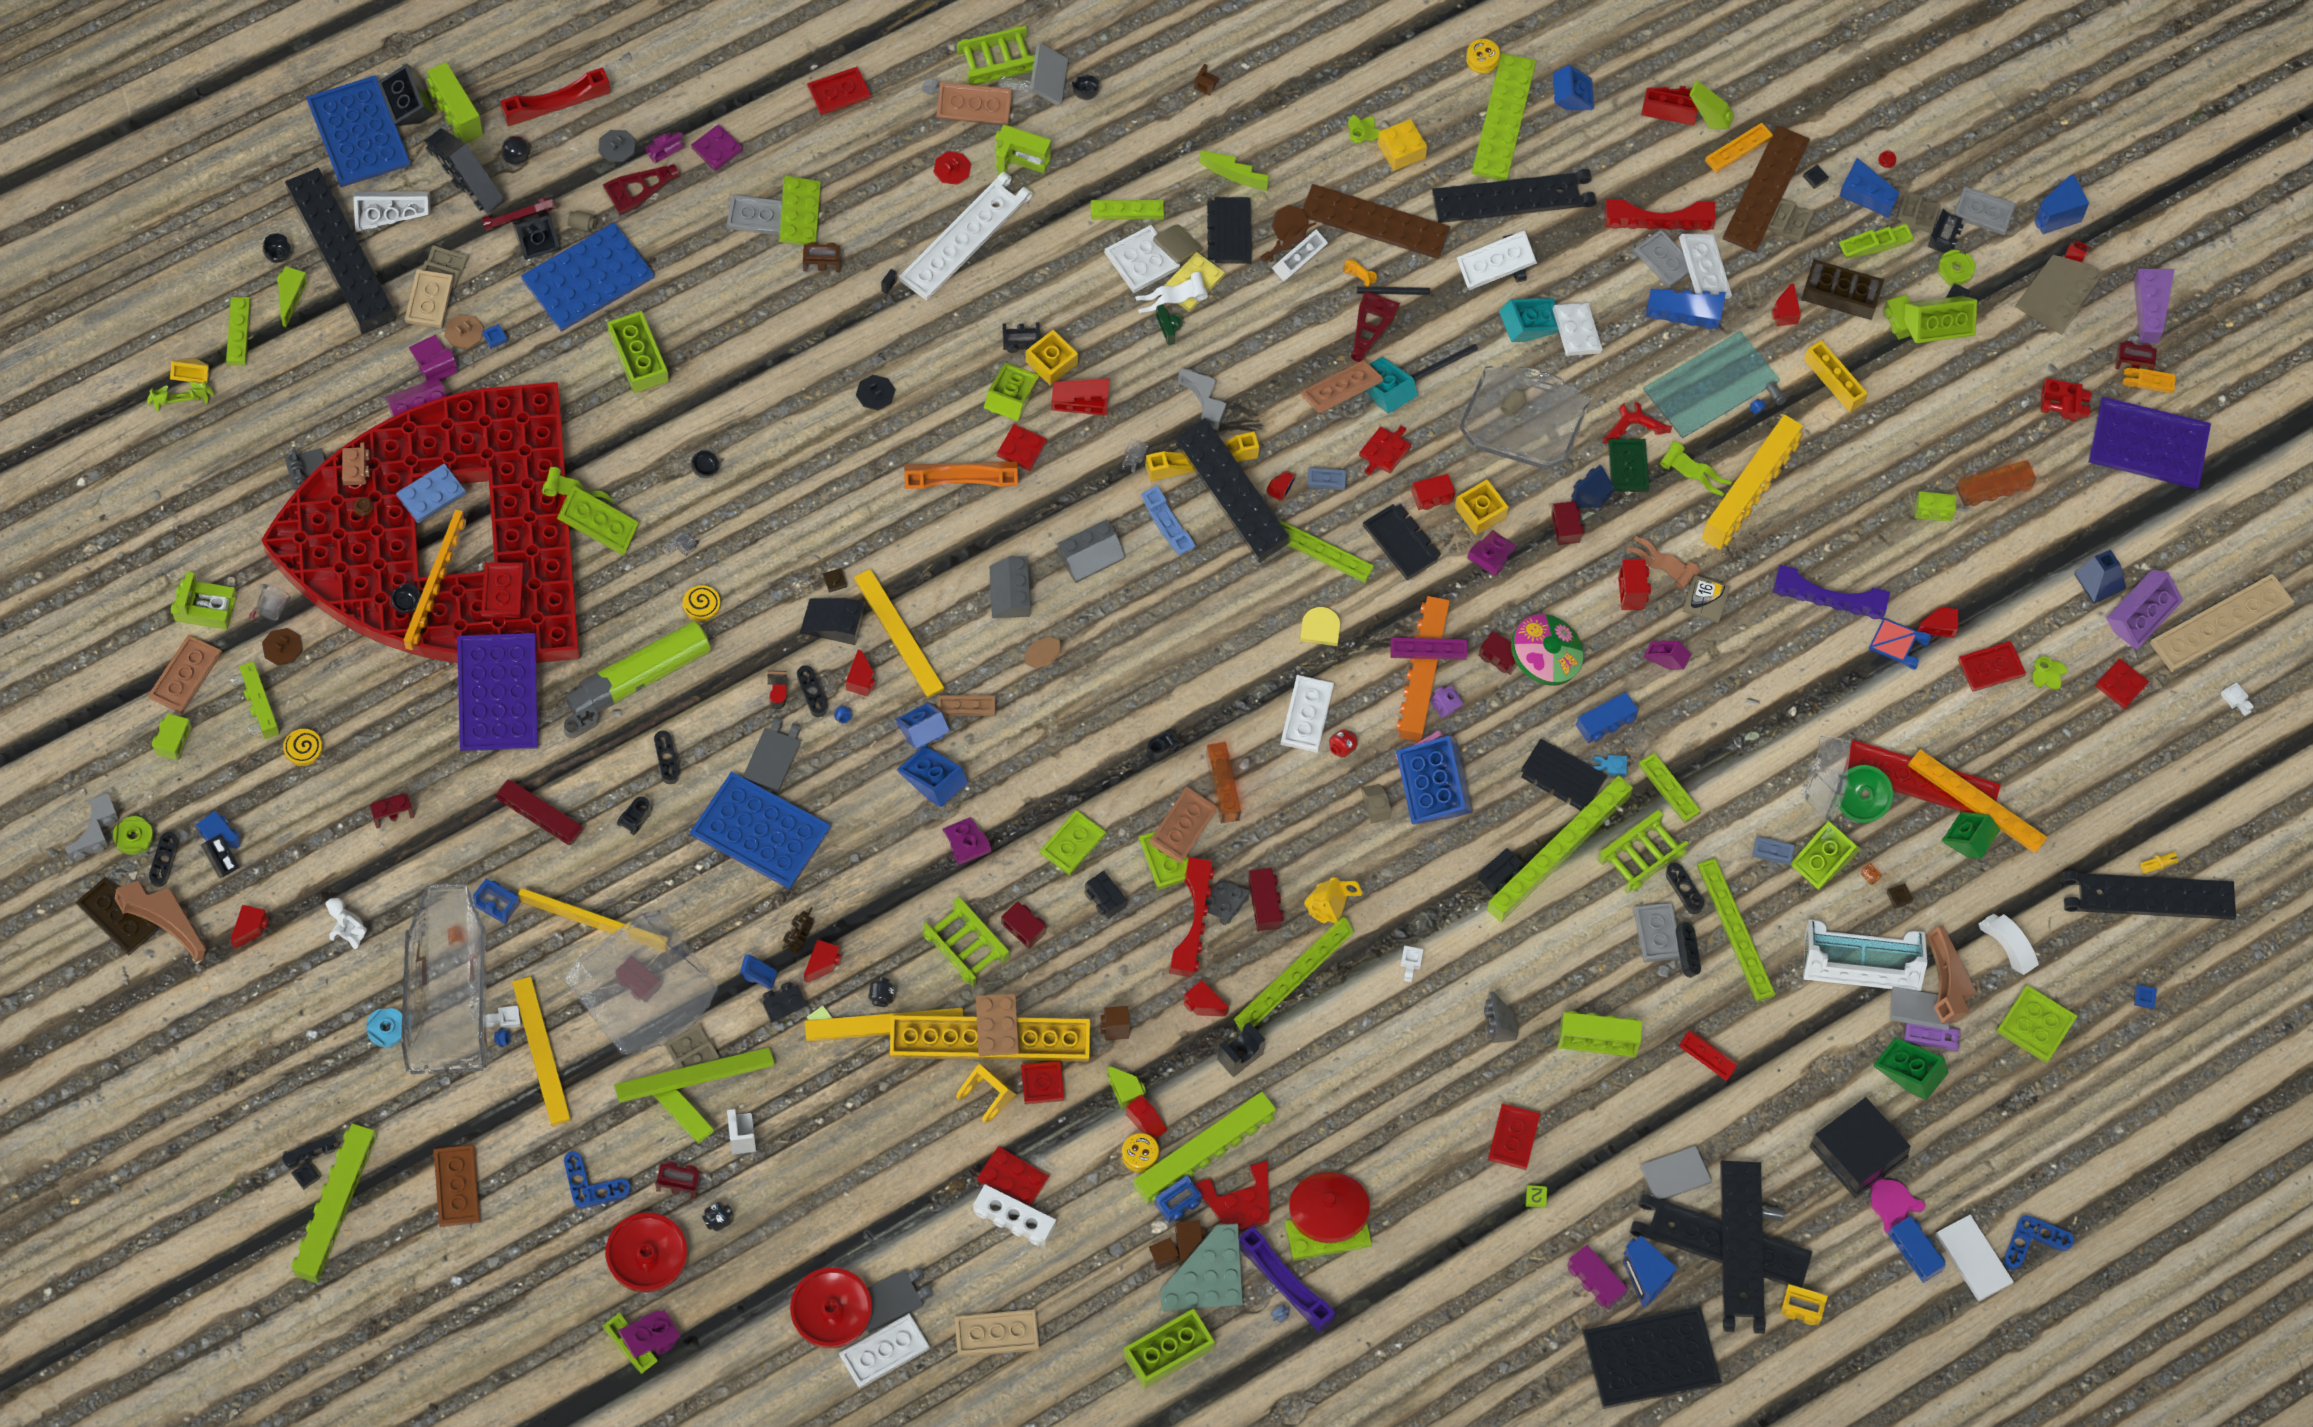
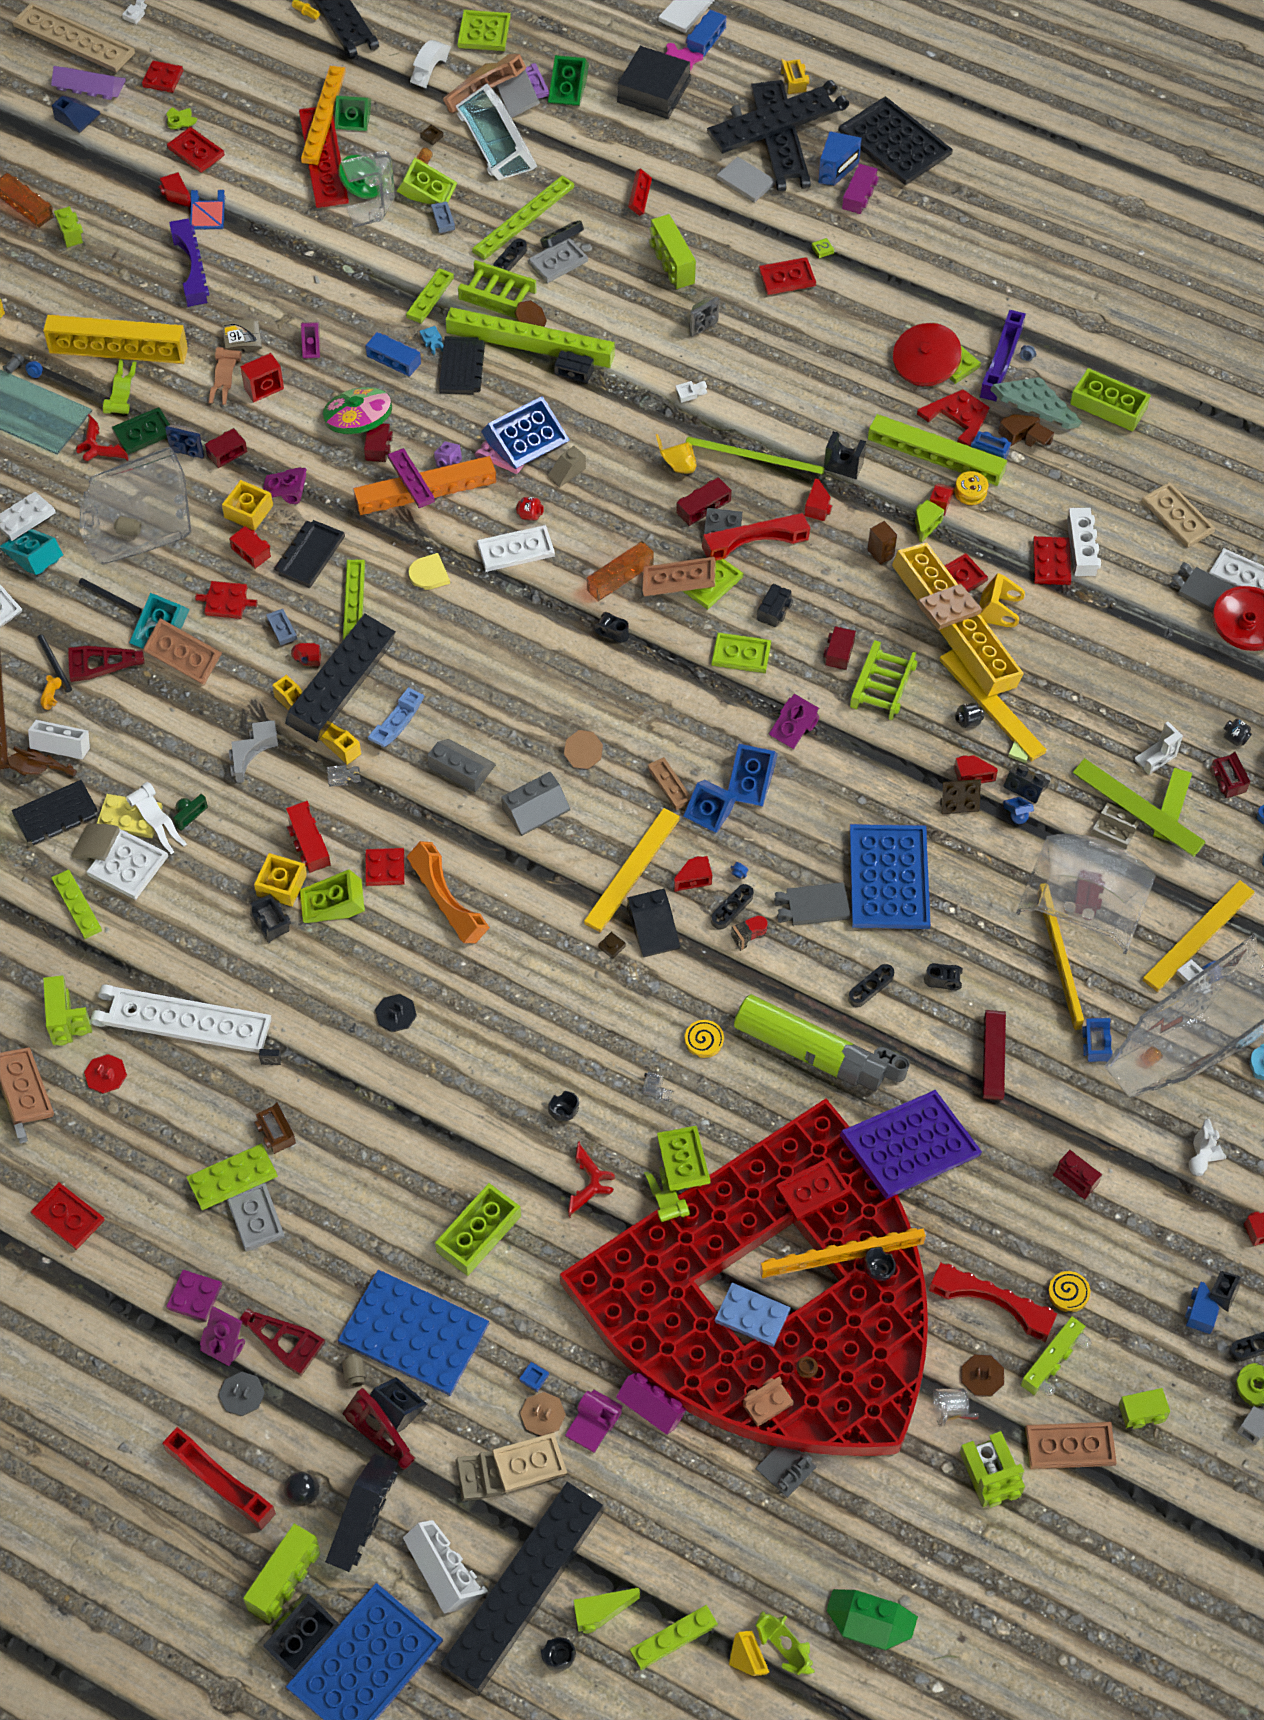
camera: 115 degrees left, 5 degrees down
none -> reddish brown piece [514,300,547,327]
none -> red piece [568,1141,615,1218]
none -> green wedge [826,1589,918,1651]
none -> red arch [929,1262,1057,1343]

